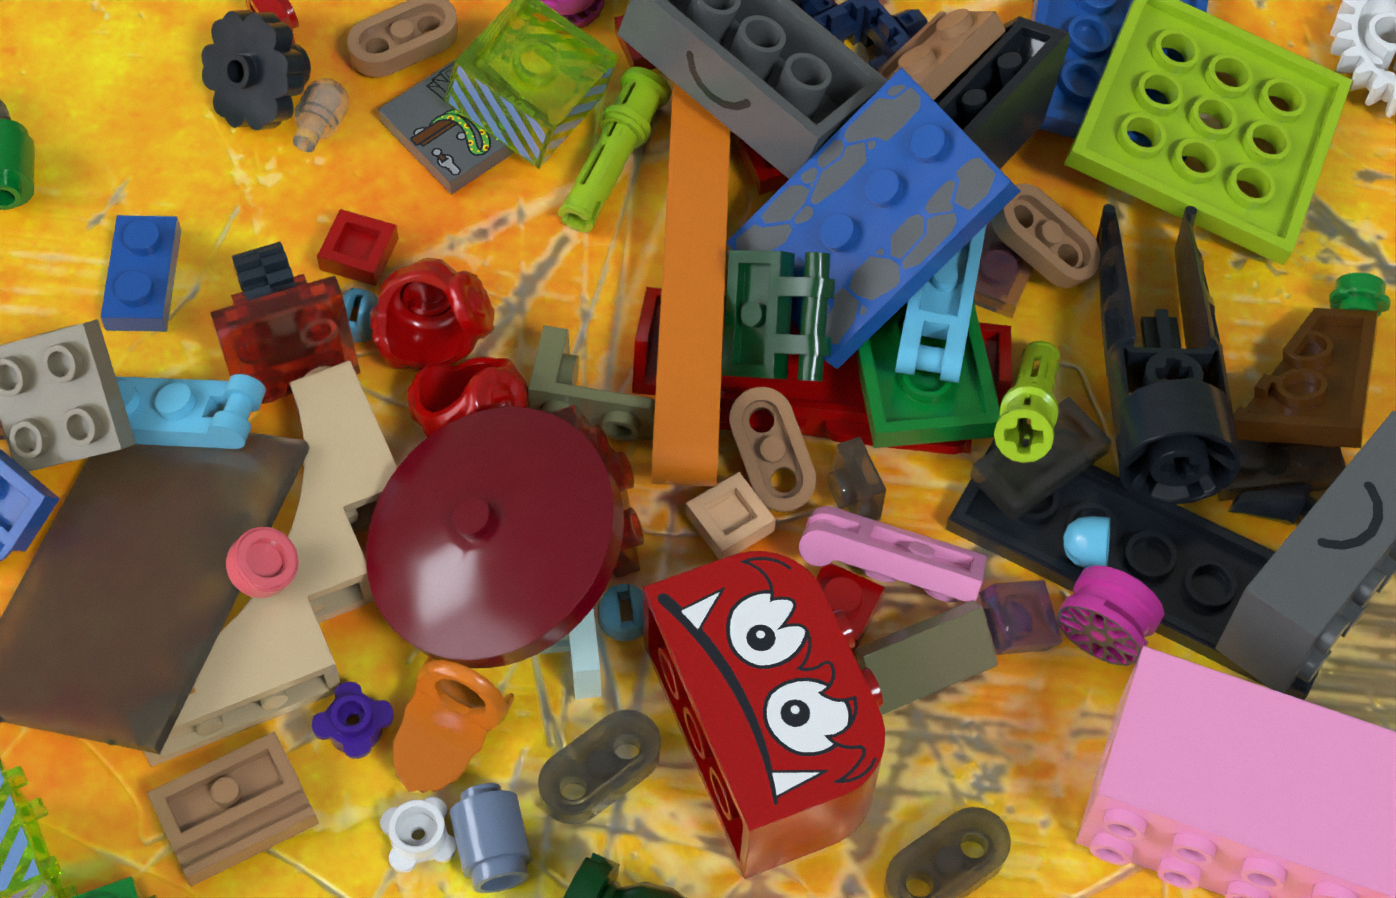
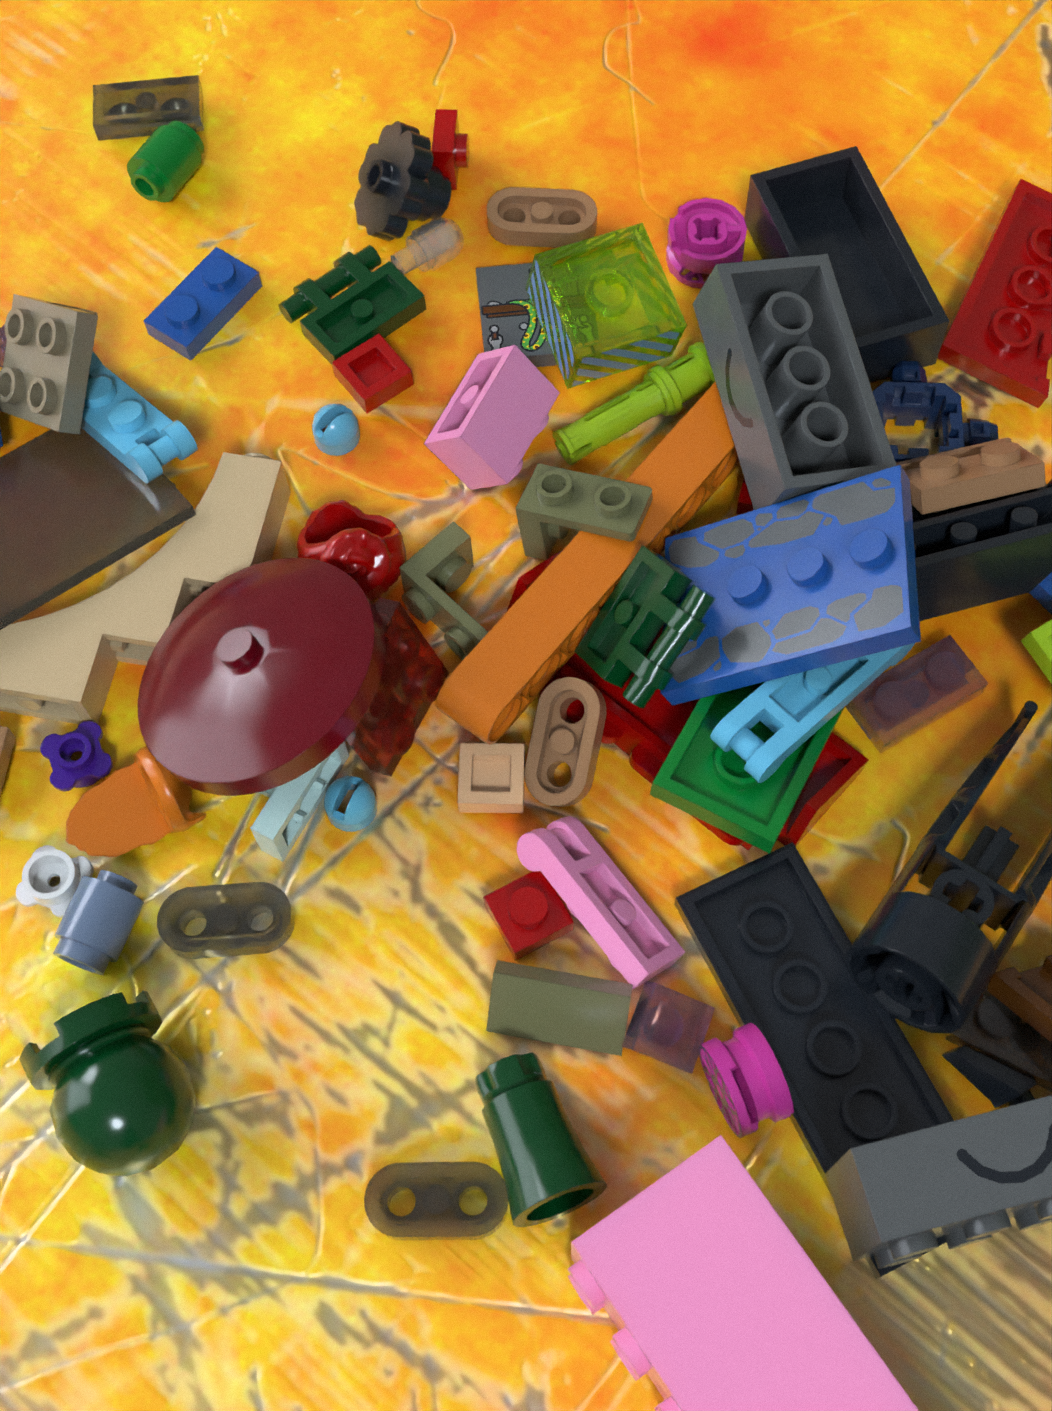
camera: 40 degrees right, 5 degrees up
clear red plate [210,242,361,404] -> none
coral tile [226,527,299,598] -> none
red hair [369,258,495,370] -> none
red brick [643,551,885,879] -> none
clear smoke plate [827,437,886,521] -> none
clear smoke plate [970,397,1112,522] -> none
medium nougat plate [991,184,1101,288] -> none
lime pin [994,340,1060,463] -> none
medium azure hinge [1063,516,1110,568] -> none
none -> dark green plate [279,245,426,365]
none -> bright pink brick [424,345,560,490]
none -> dark green plant [475,1052,607,1227]
none -> olive bracket [515,463,653,560]

